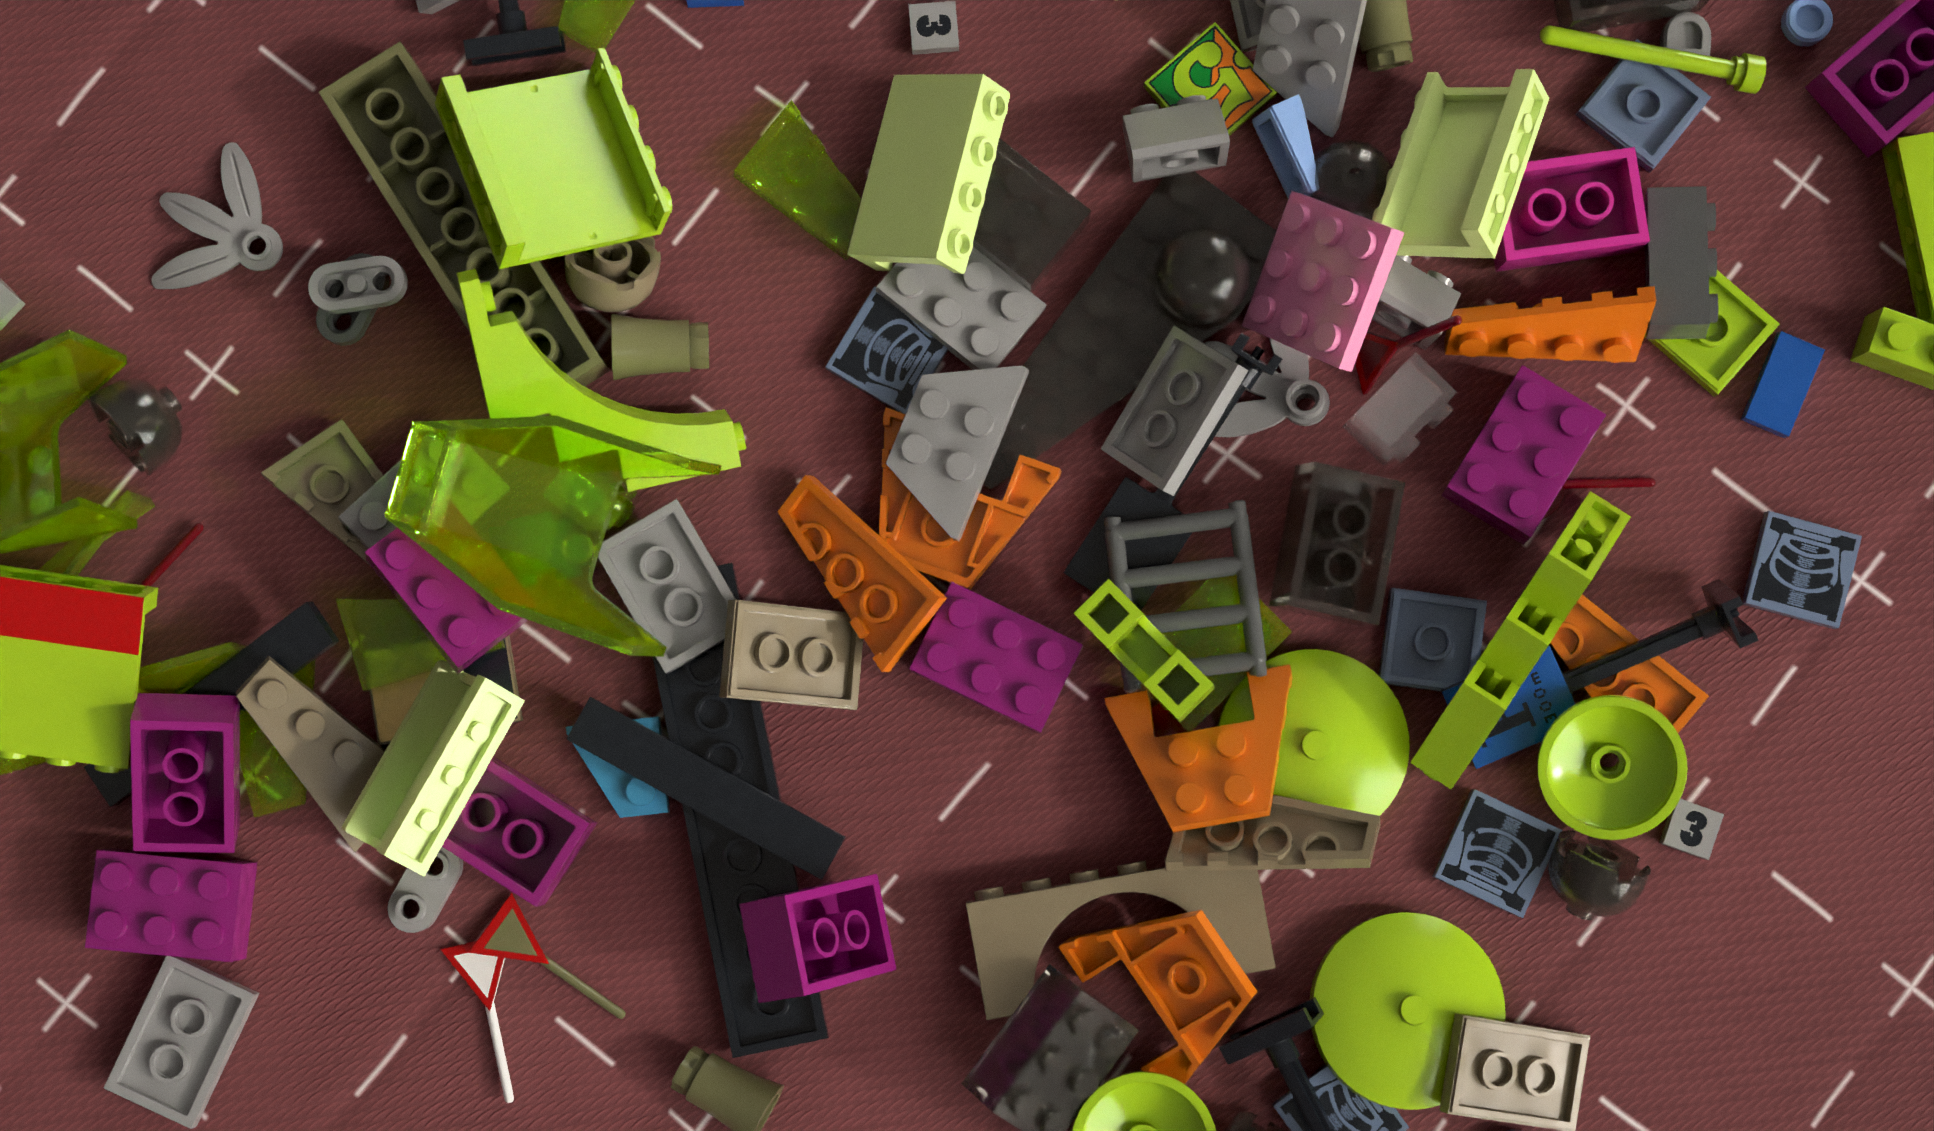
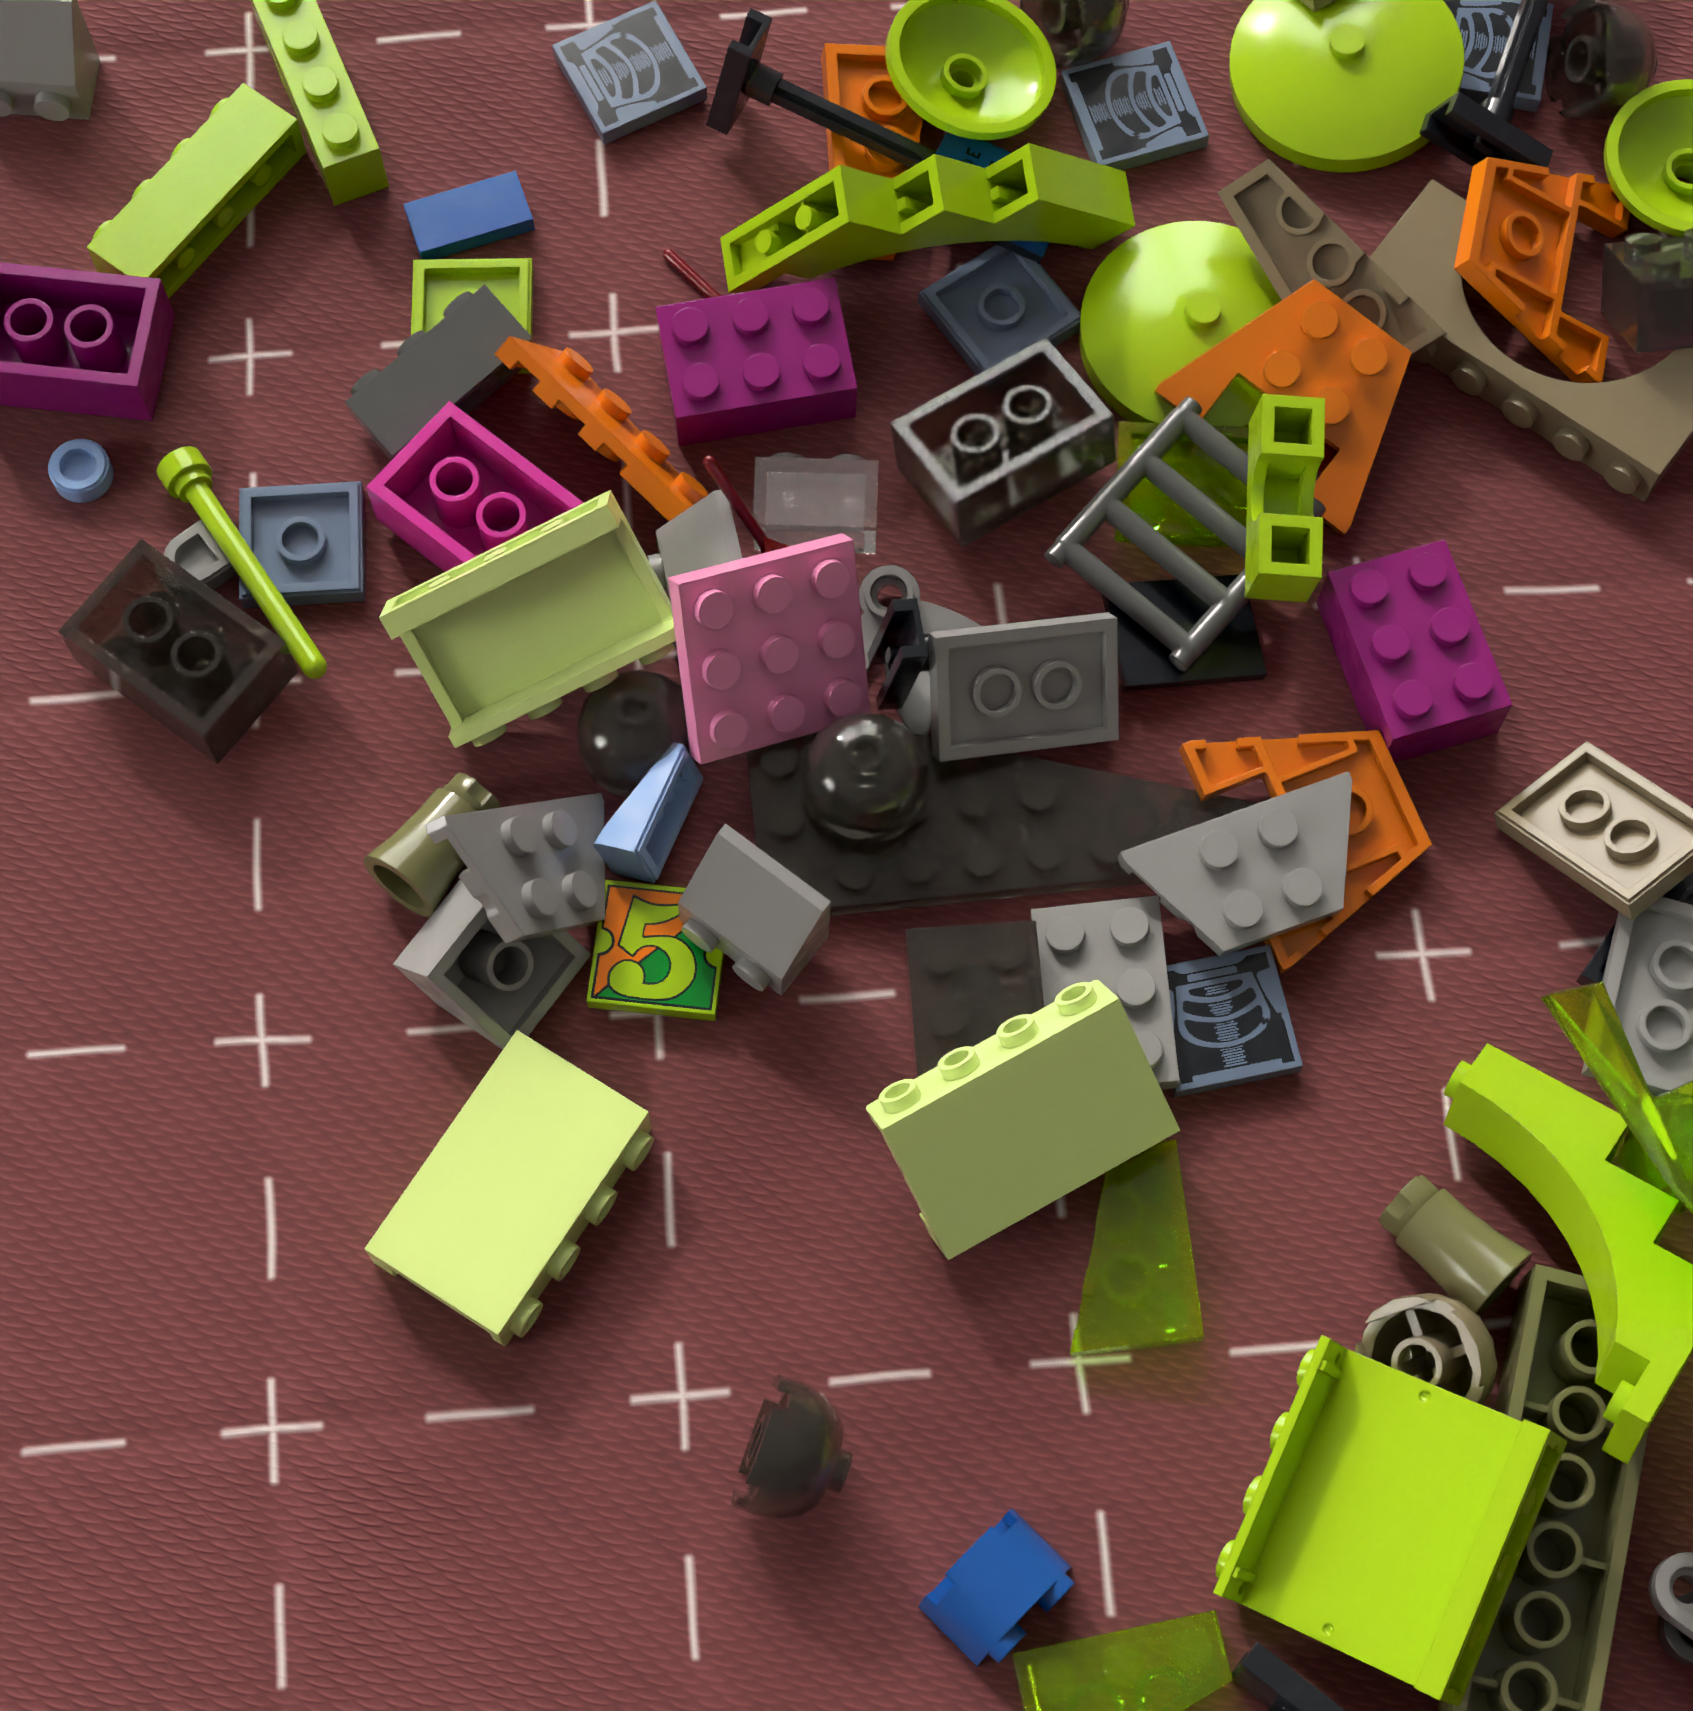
camera: 135 degrees left, 15 degrees down
orange wing [777,475,947,672] -> none
light grey tile [908,1,959,55] -> none

